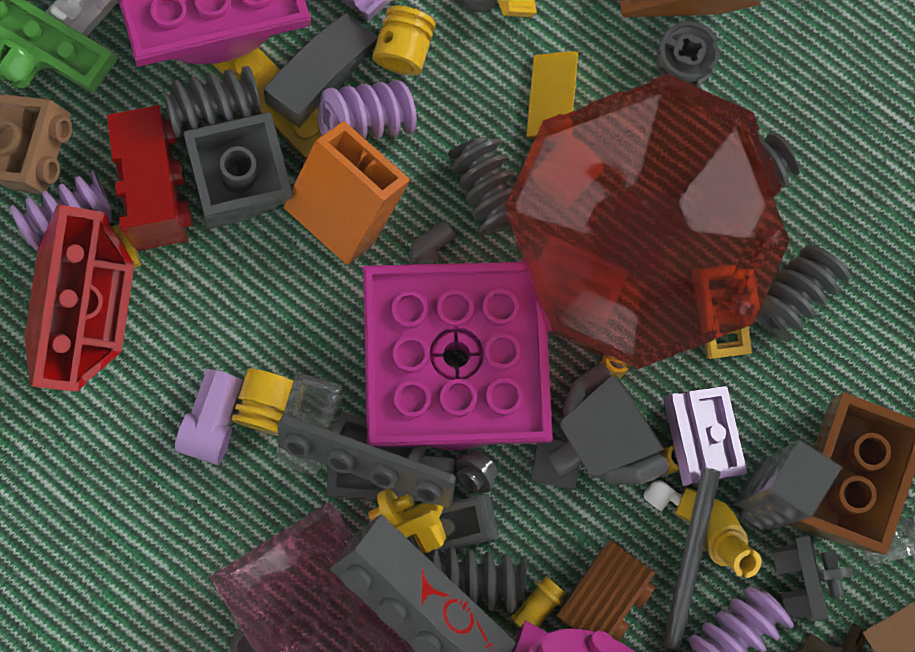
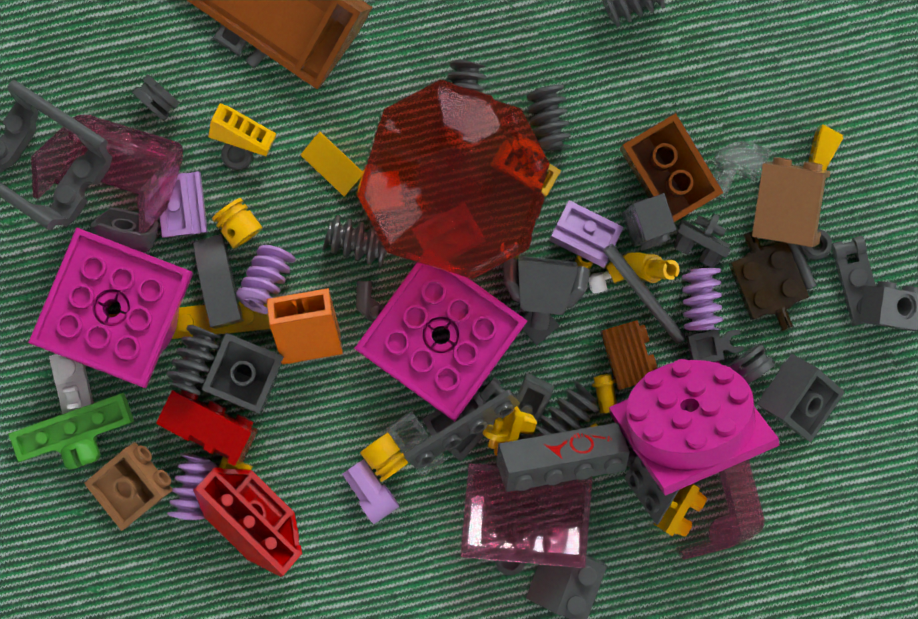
camera: 50 degrees left, 10 degrees up
dark grey plate [455,450,498,493] -> none
dark grey wheel [655,21,720,90] -> none

